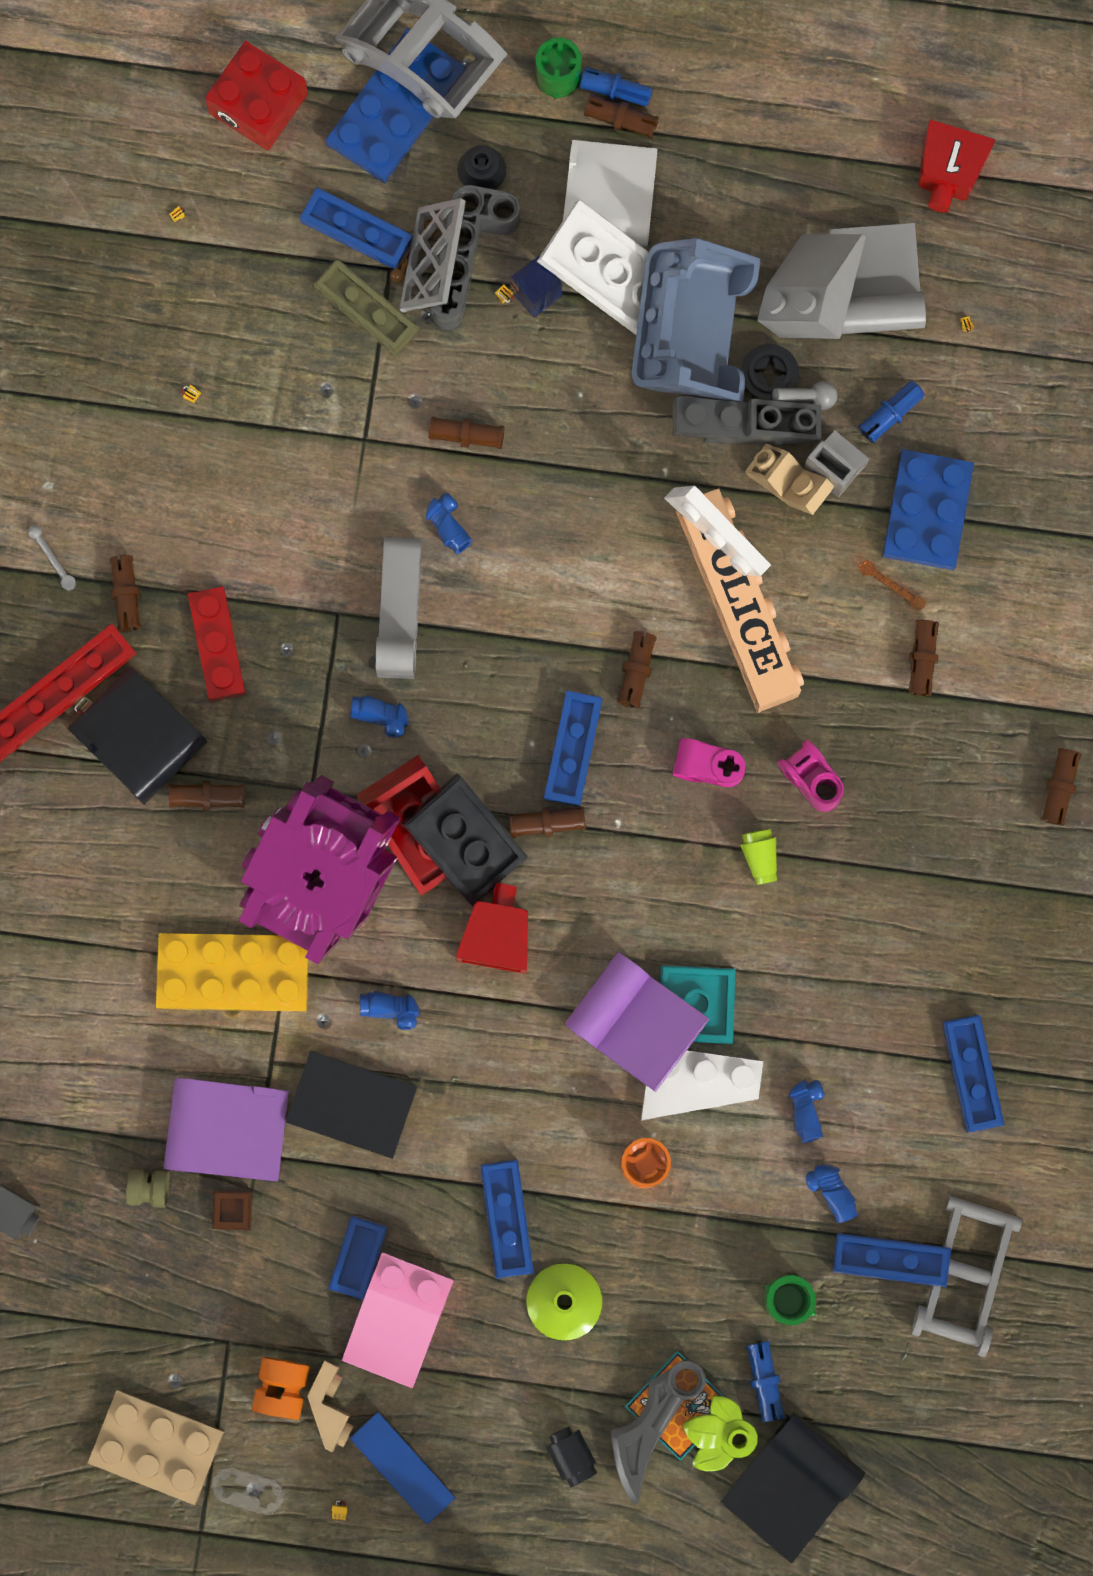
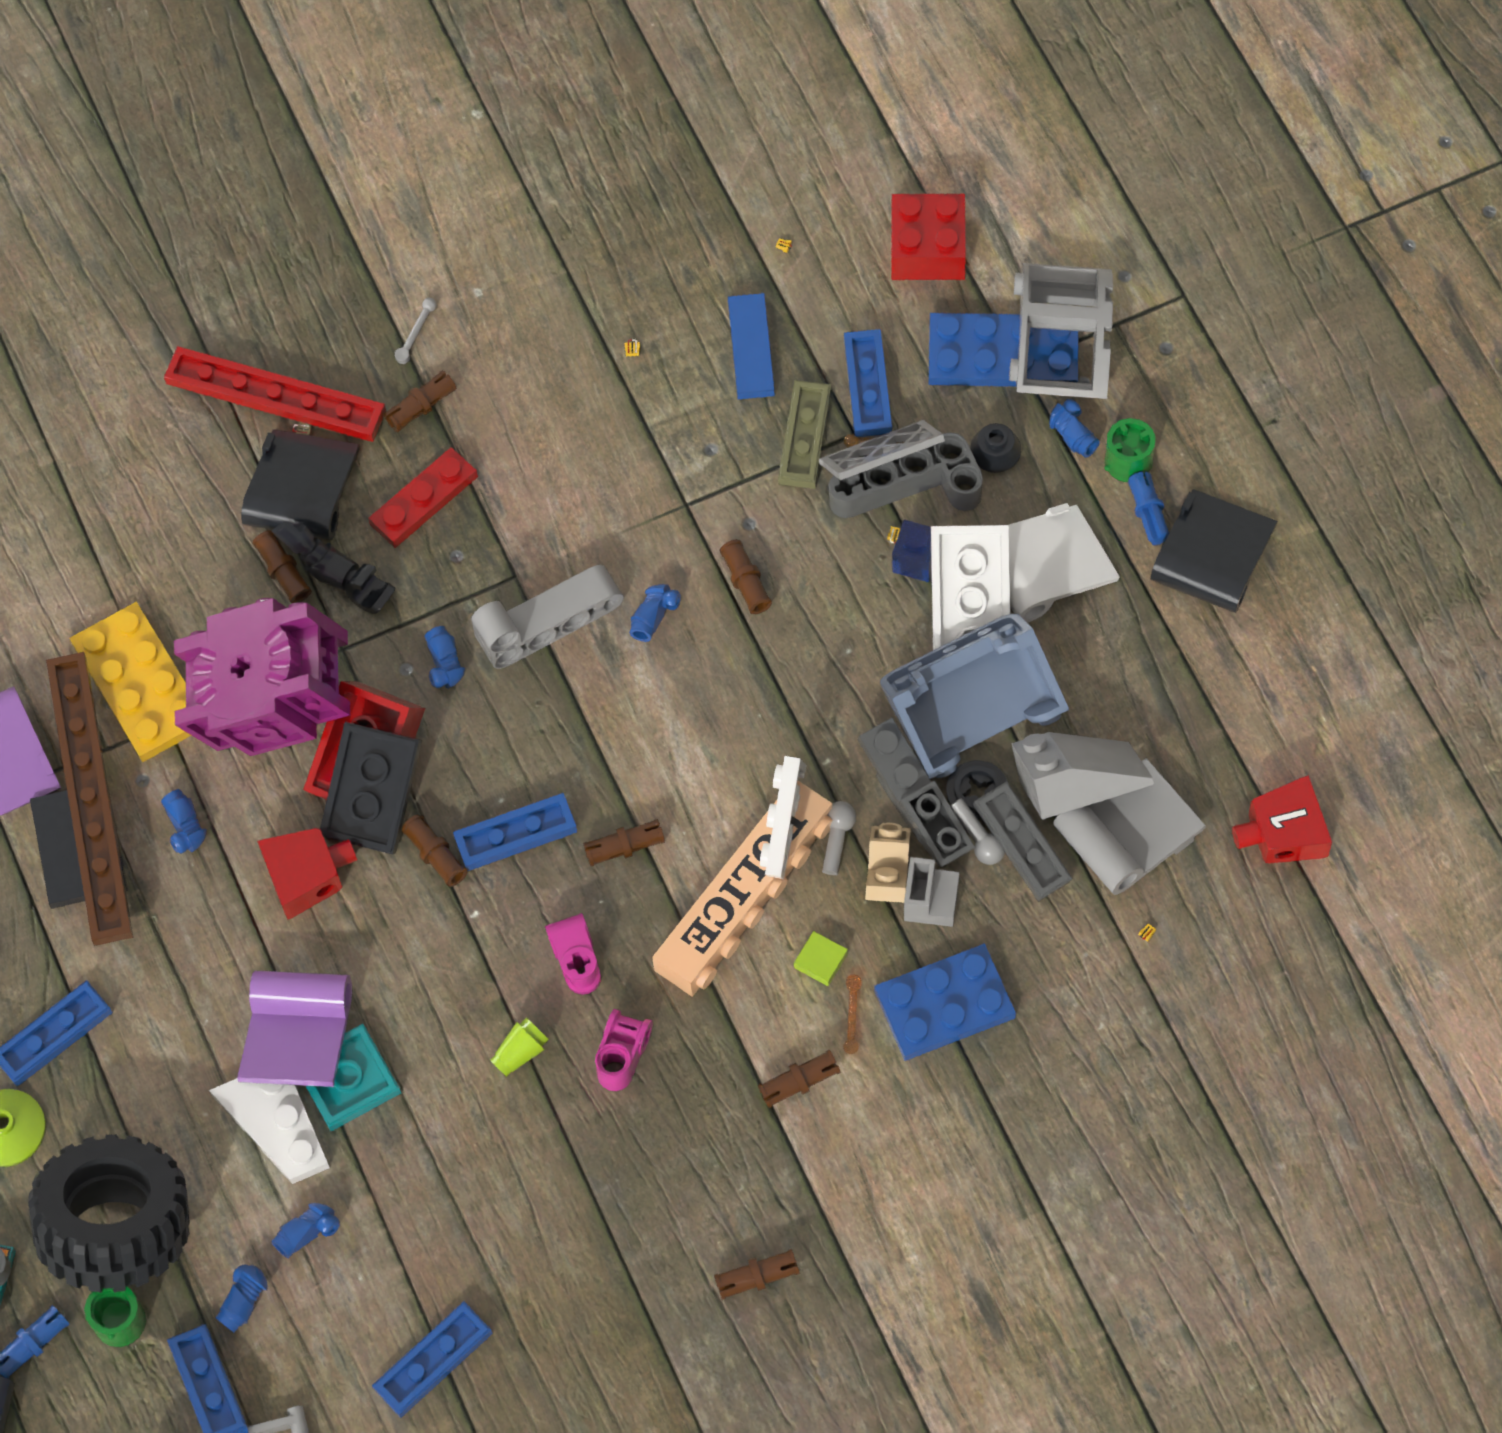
camera: 65 degrees right, 15 degrees down
reddish brown pin [584,93,659,139] -> none
orange wheel [620,1138,671,1189] -> none
blue axle [858,381,925,444] -> none
none -> black tyre [28,1134,190,1293]
none -> reddish brown plate [46,652,134,946]
none -> black piece [272,521,396,614]
none -> blue tile [728,293,775,400]
none -> lime tile [794,931,848,986]
none -> light grey bar [822,801,856,875]
none -> dark grey tile [973,781,1073,902]
none -> blue arm [1049,399,1100,458]
none -> black door [1150,489,1278,613]

